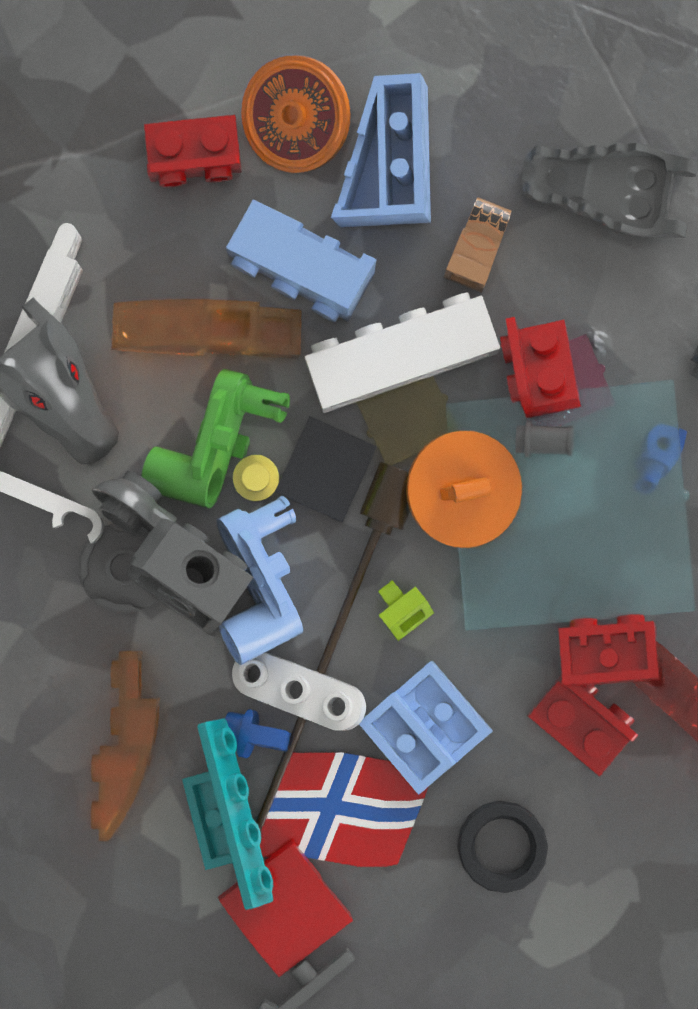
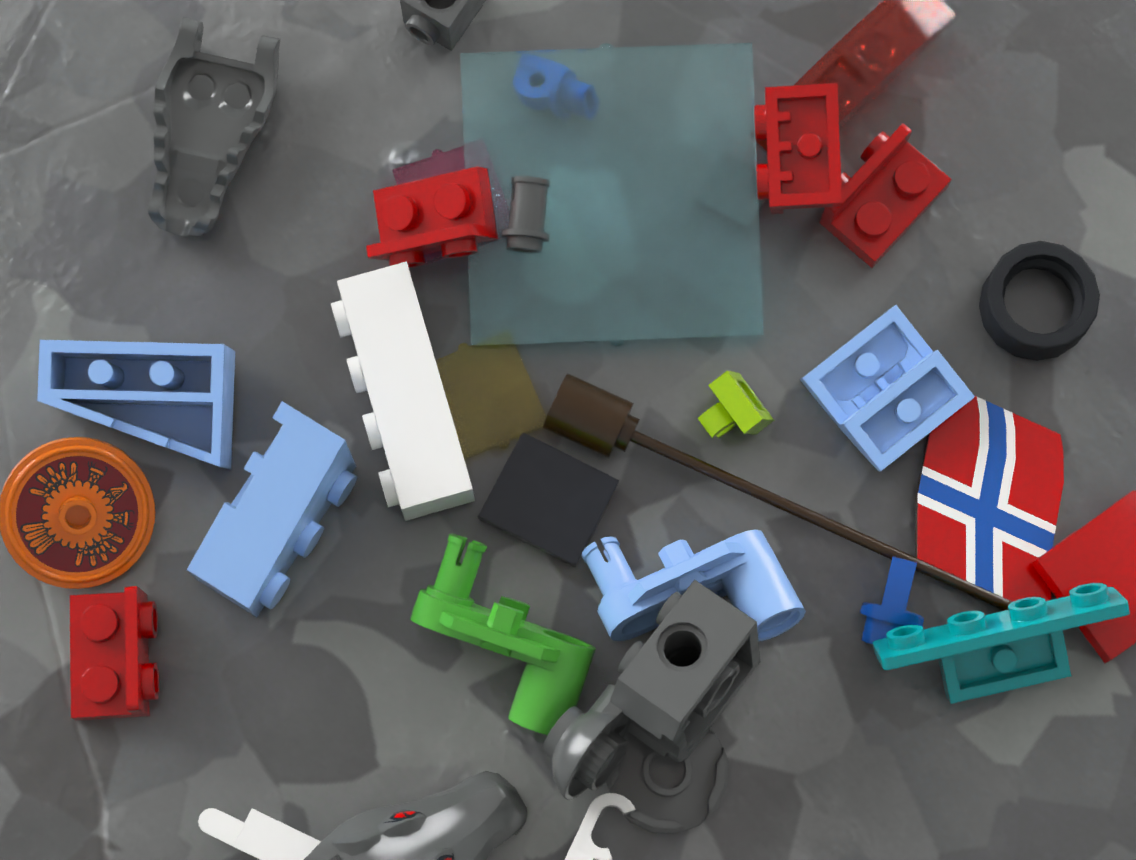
camera: 85 degrees left, 10 degrees down
clear orange slope [91,651,160,841] -> none
clear orange slope [111,299,302,359] -> none
white plate [232,652,366,731] -> none
light yellow plate [233,455,279,501] -> none
orange shield [406,431,522,548] -> none
medium nougat leg [444,197,512,293] -> none

